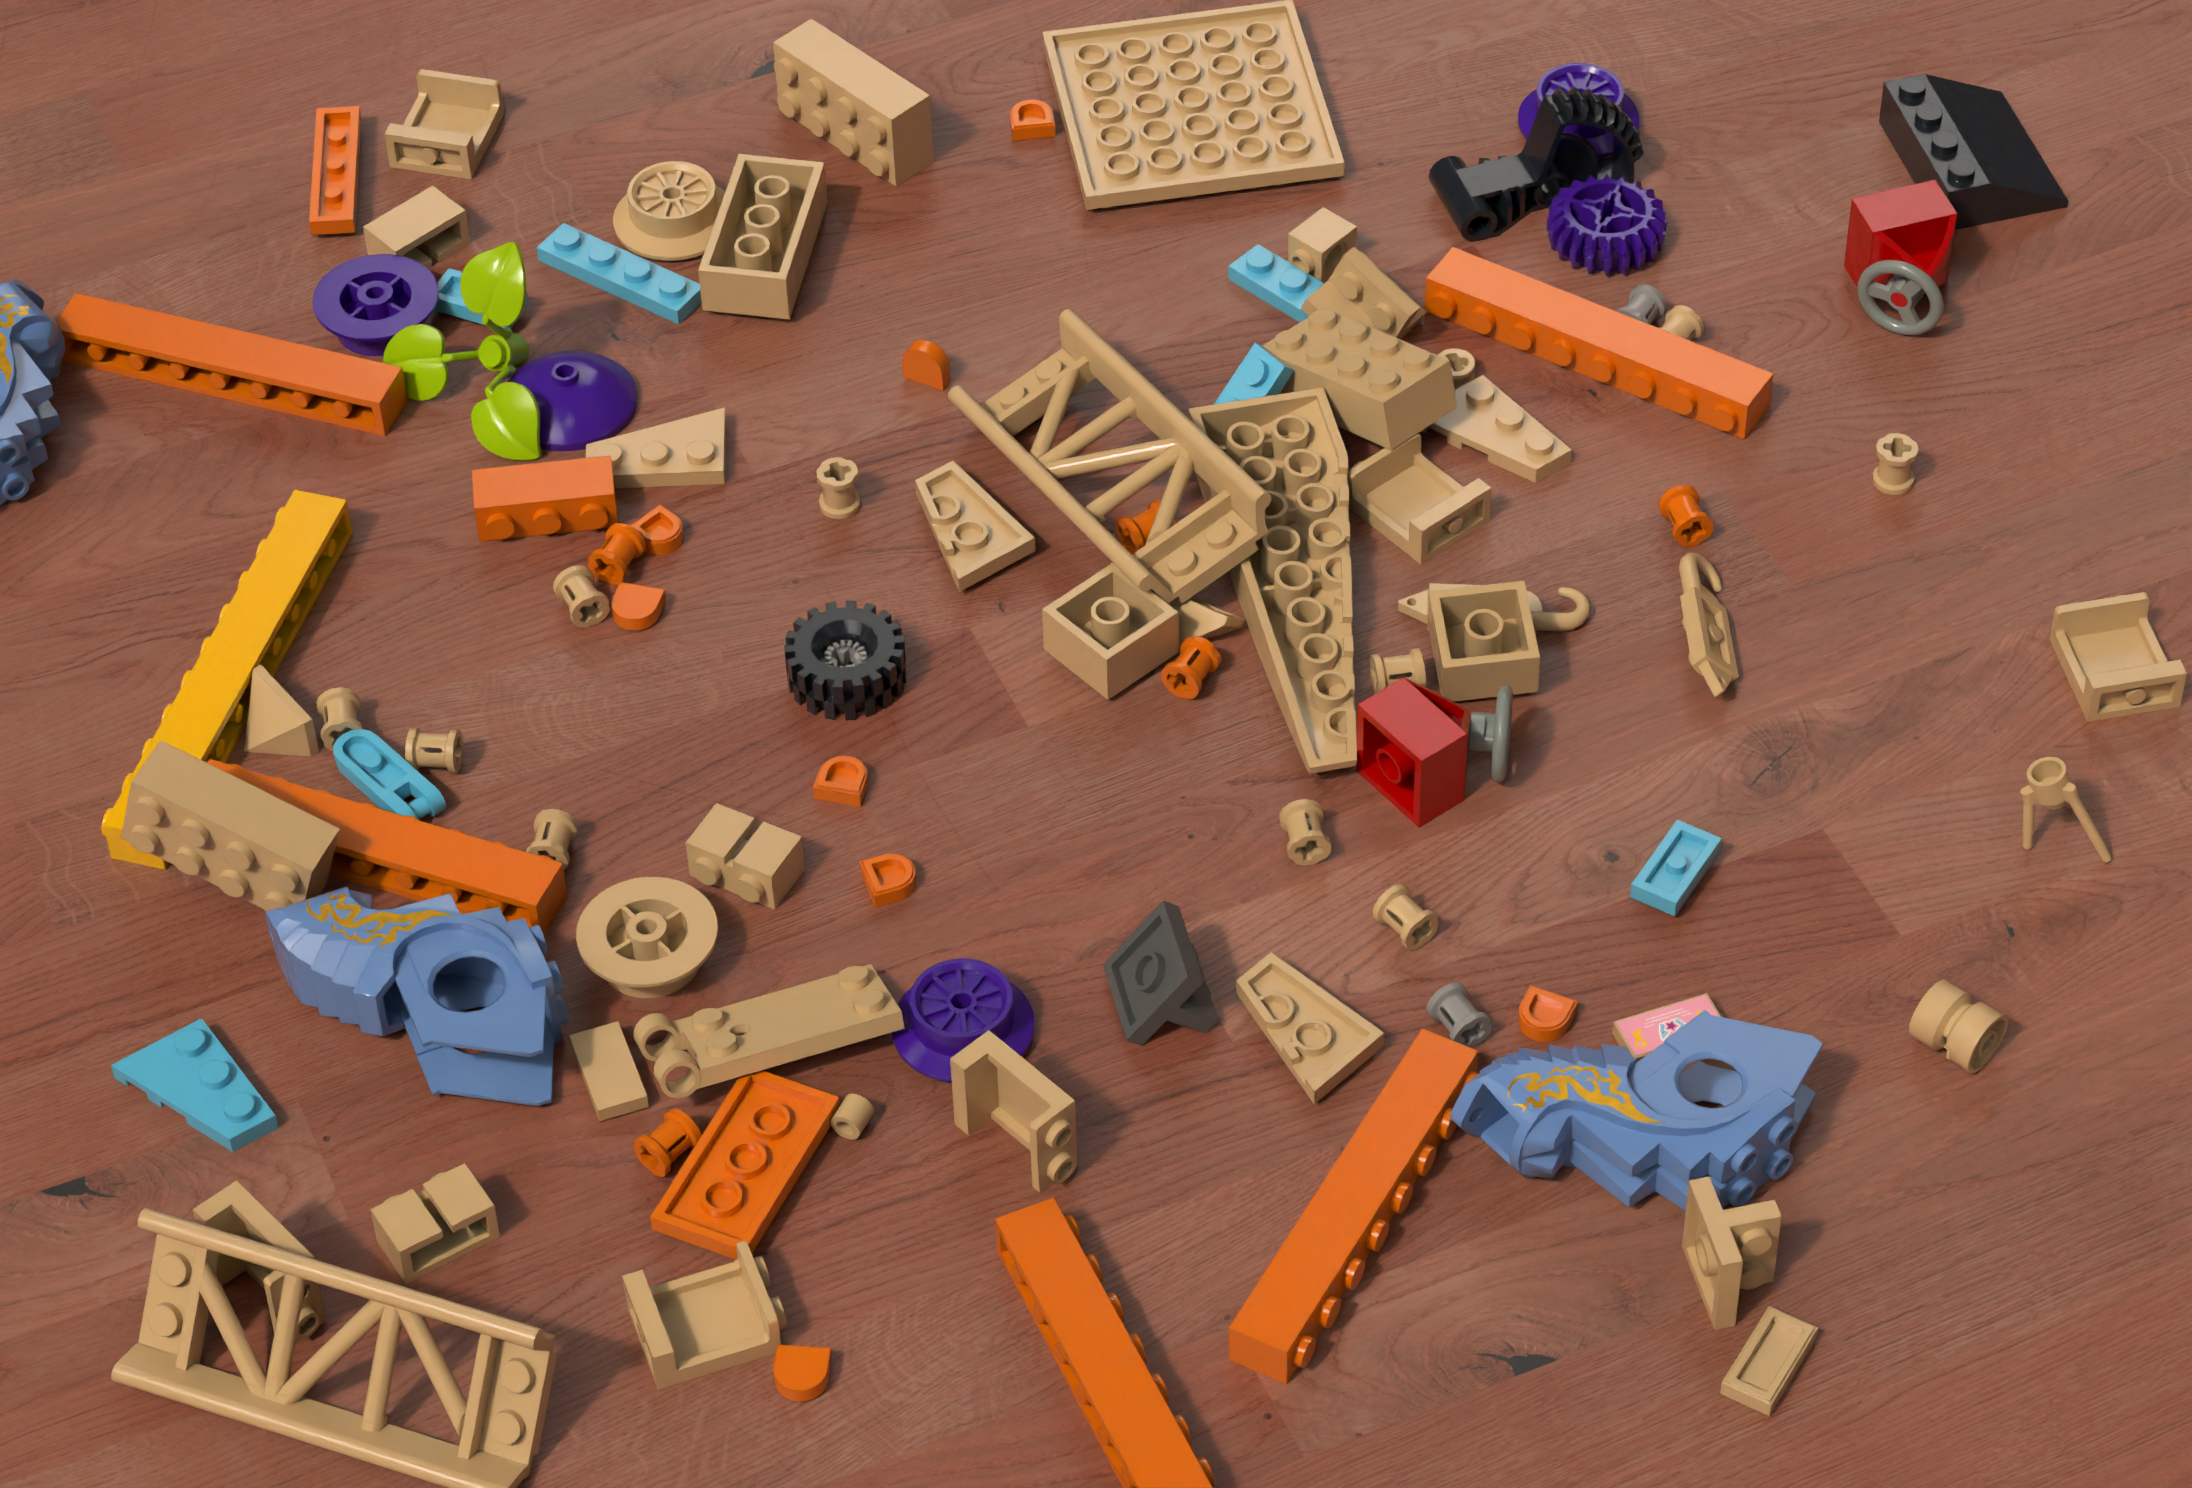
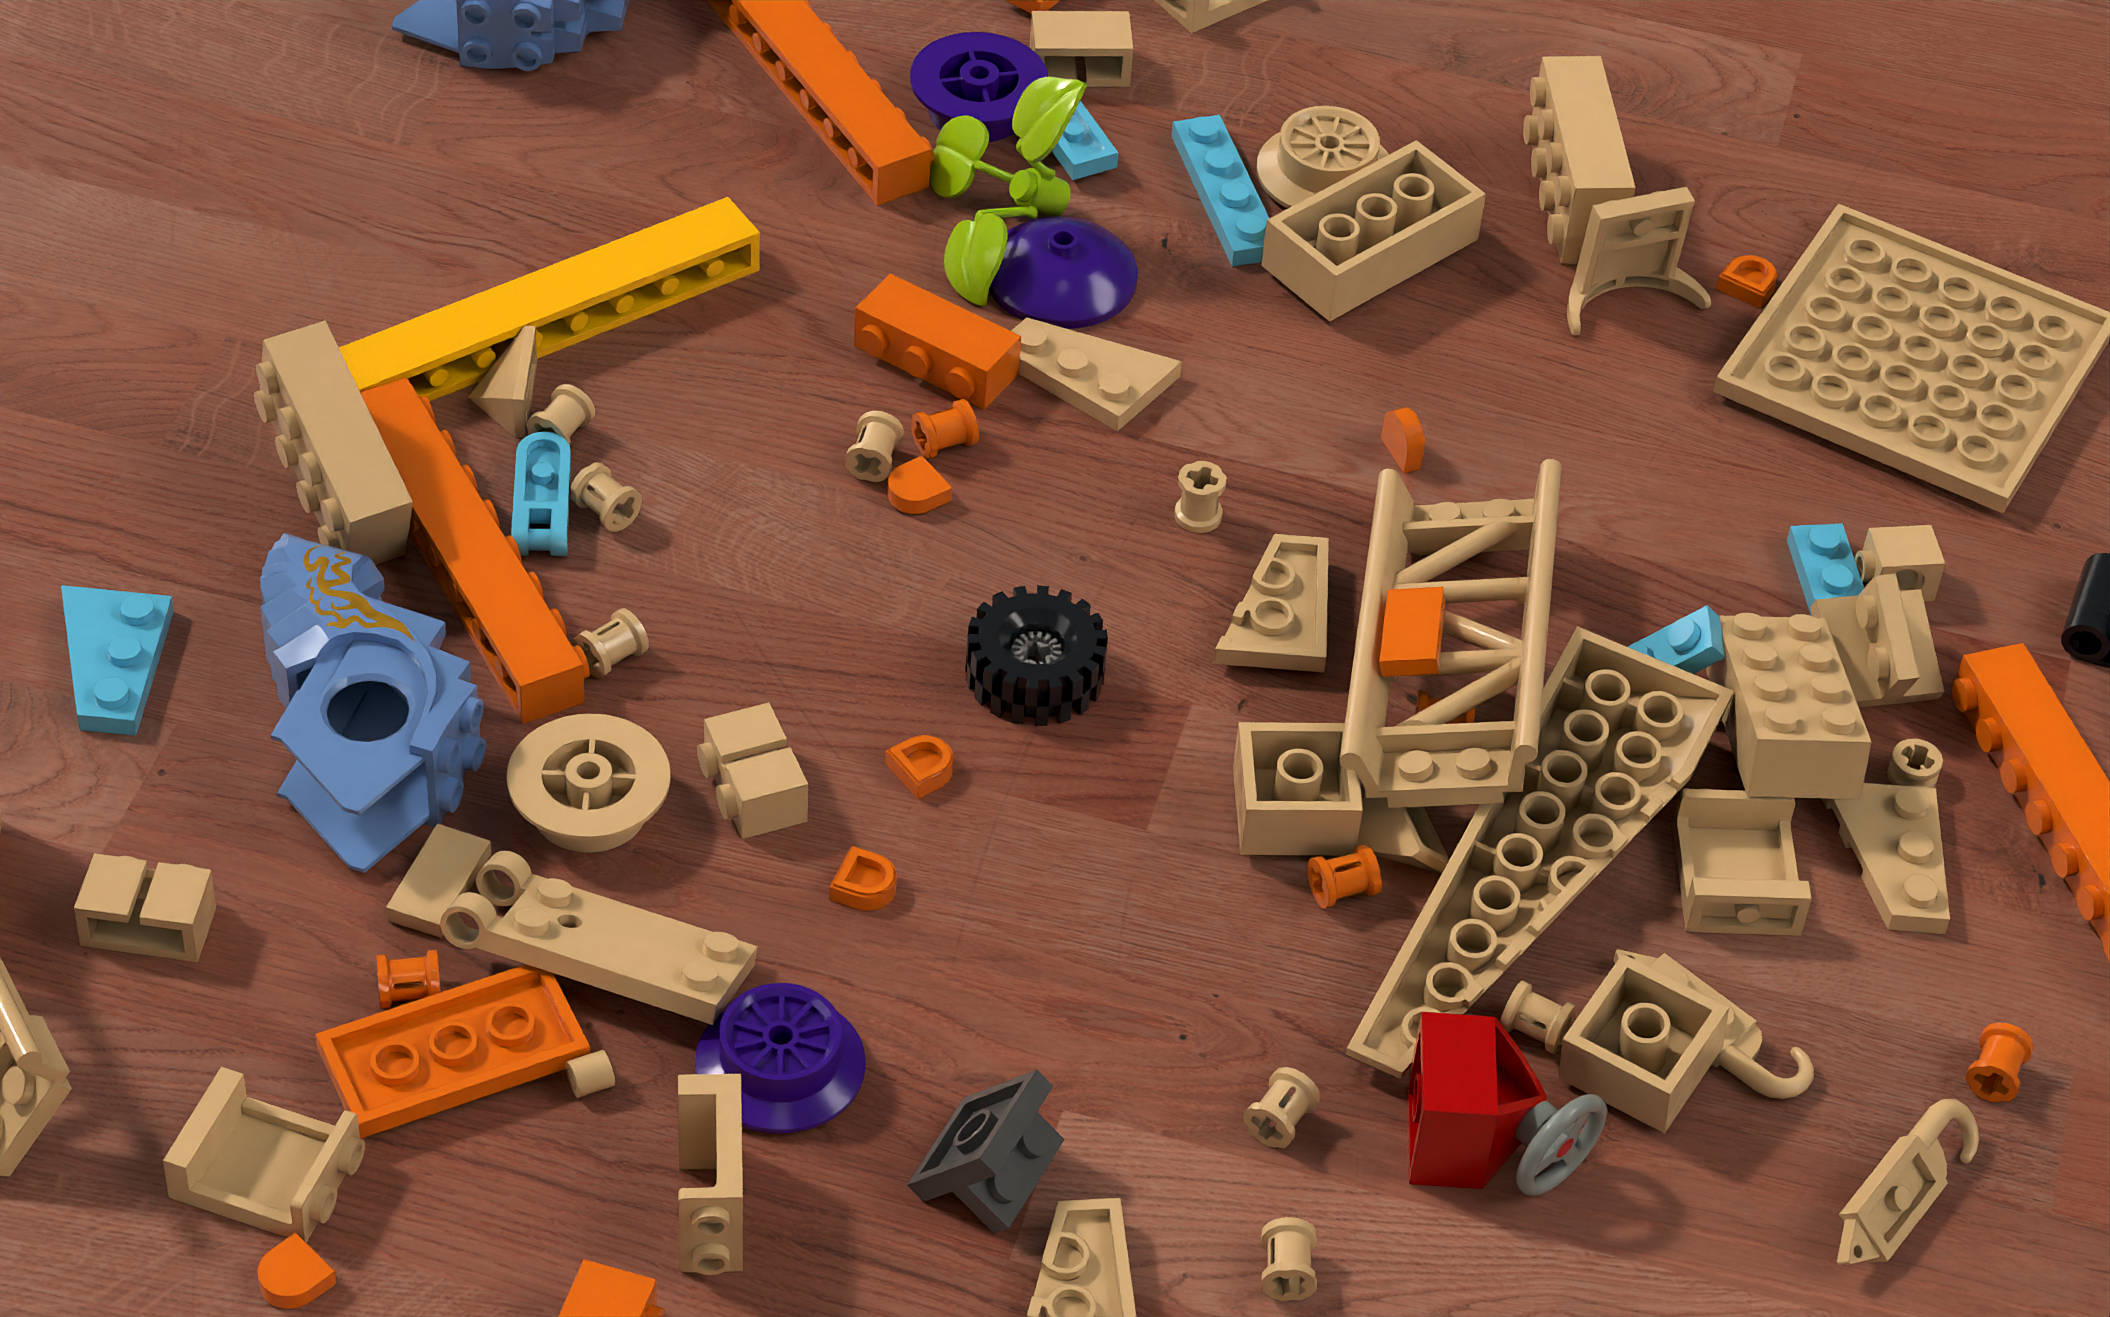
camera: 35 degrees right, 0 degrees up
orange tile [630,504,684,555] -> none
none -> orange tile [1379,586,1446,677]
none -> tan piece [1567,187,1711,336]

